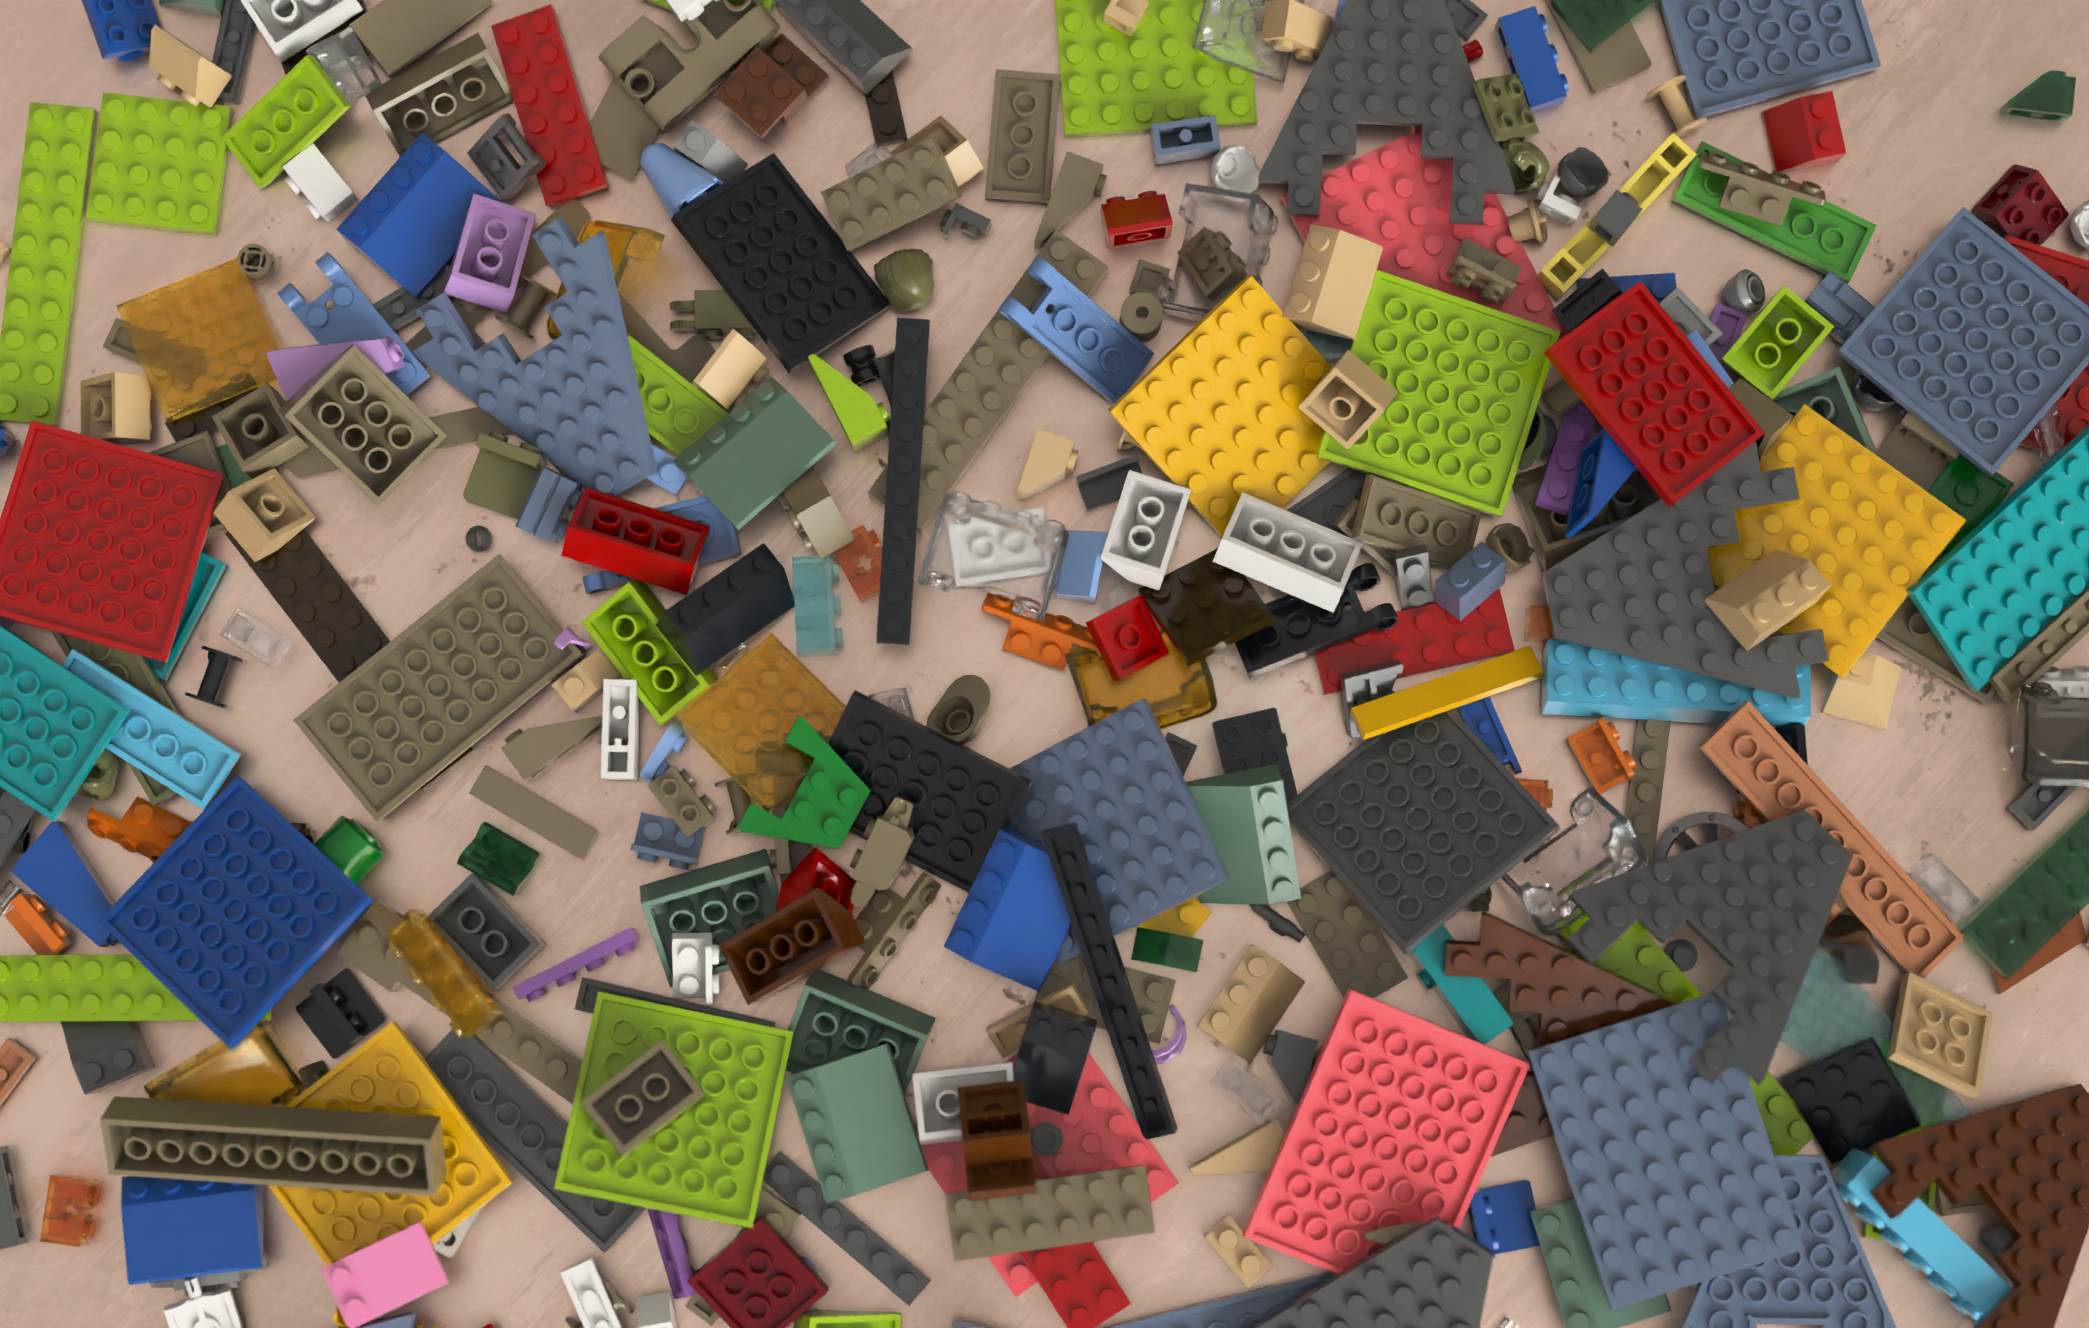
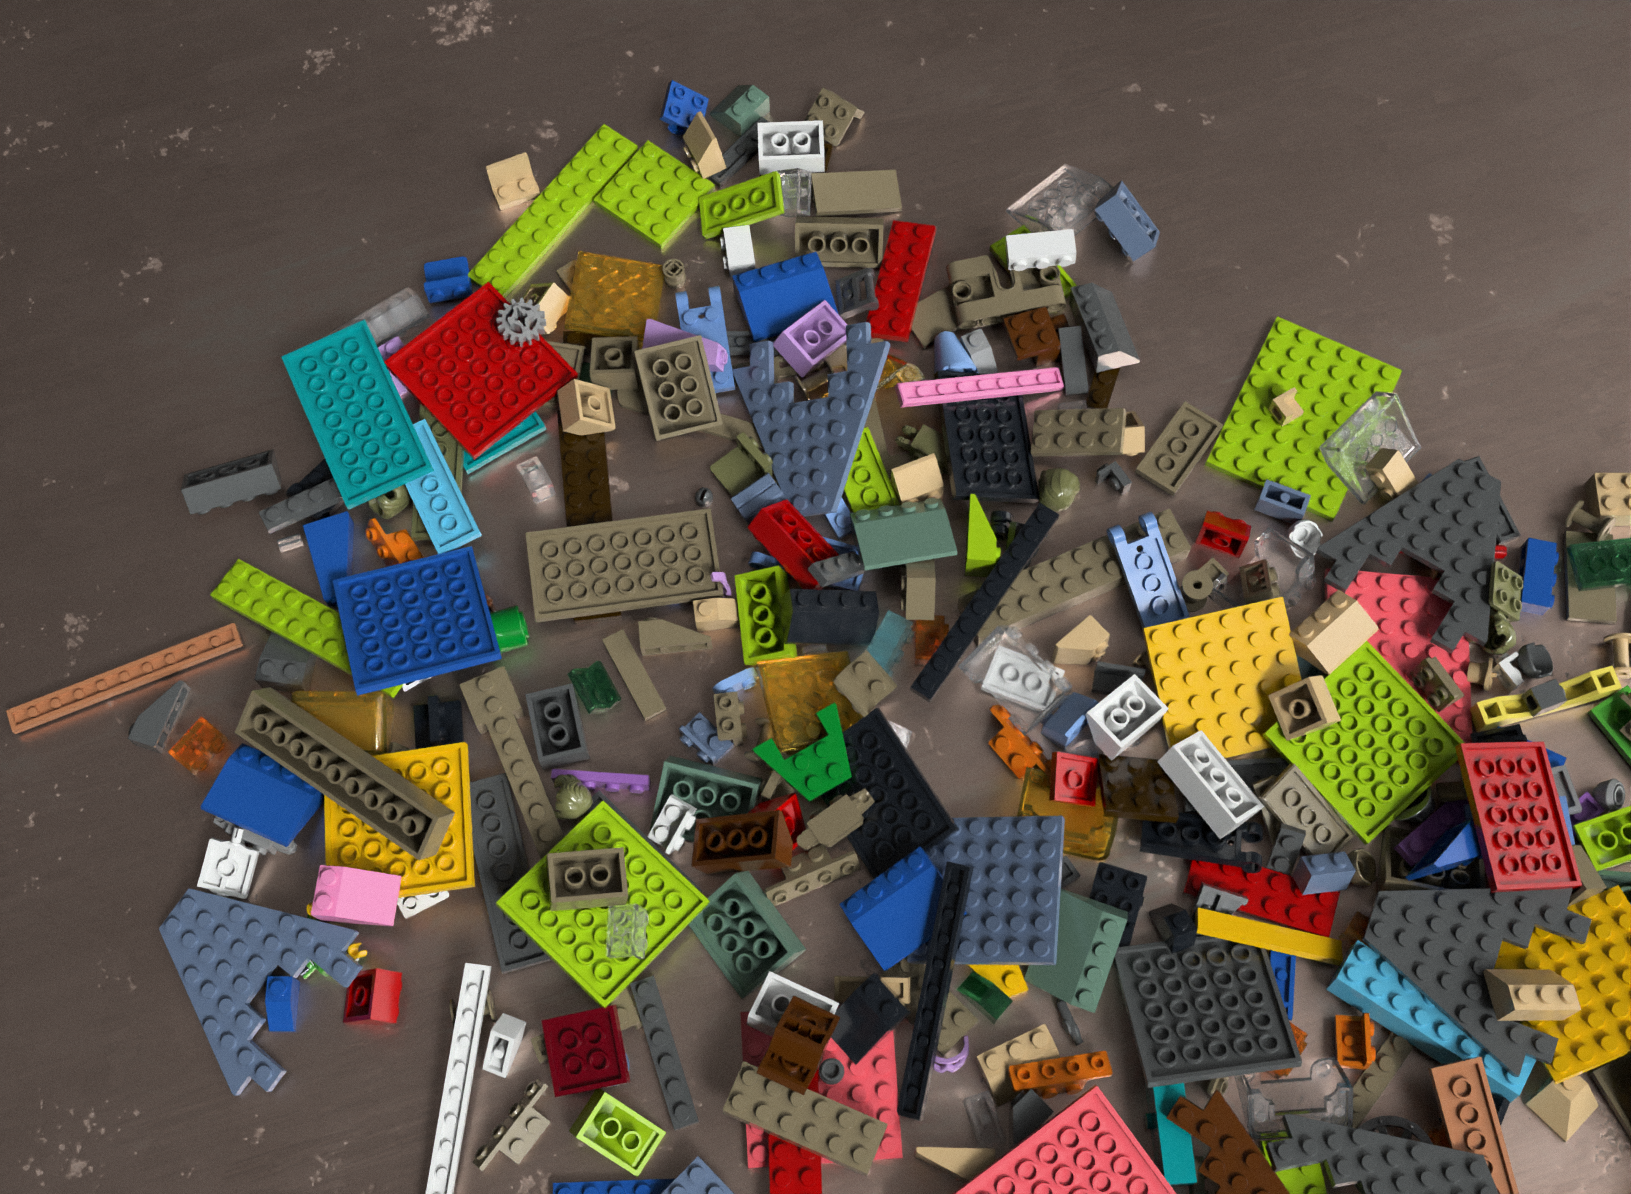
camera: 35 degrees right, 15 degrees down
orange bracket [5,893,73,955] -> none
black piece [185,645,243,709] -> none
clear yellow slope [386,908,504,1040] -> none
white slope [601,679,639,780] -> none
medium lavender plate [647,1208,698,1300] -> none
sand green slope [786,1043,929,1204] -> none
dark tan piece [926,675,990,744] -> none
dark tan slope [1034,151,1107,250] -> none
dark tan plate [1286,870,1408,999] -> none
none -> light grey gear [496,298,546,347]
none -> olive hair [553,774,593,820]
none -> clear bracket [606,903,649,959]
none -> dark grey plate [808,551,866,587]
none -> dark tan bracket [833,650,898,717]
none -> bright pink tile [894,367,1065,408]
none -> orange bracket [1008,1051,1113,1099]
none -> dark grey tile [1058,326,1089,396]
none -> black slope [1149,903,1198,954]

